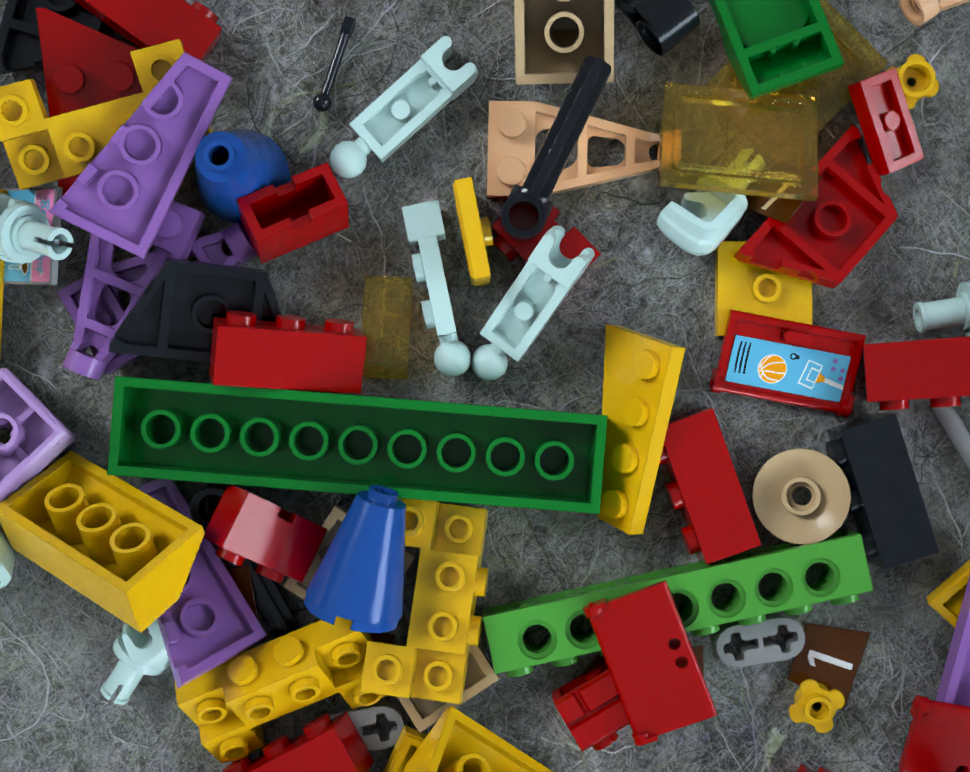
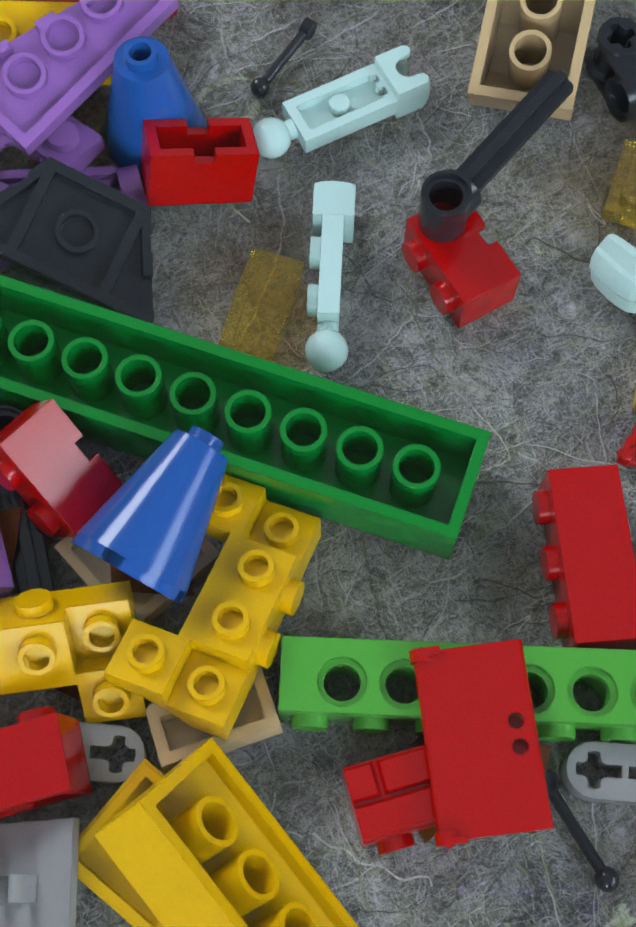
camera: 15 degrees right, 20 degrees down
red brick [209,311,367,394] -> none
yellow plate [452,177,493,287] -> none
light aqua plate [471,225,595,381] -> none
light nougat plate [487,100,680,199] -> none
yellow wing [597,324,686,535] -> none
none -> black hinge [546,770,619,892]

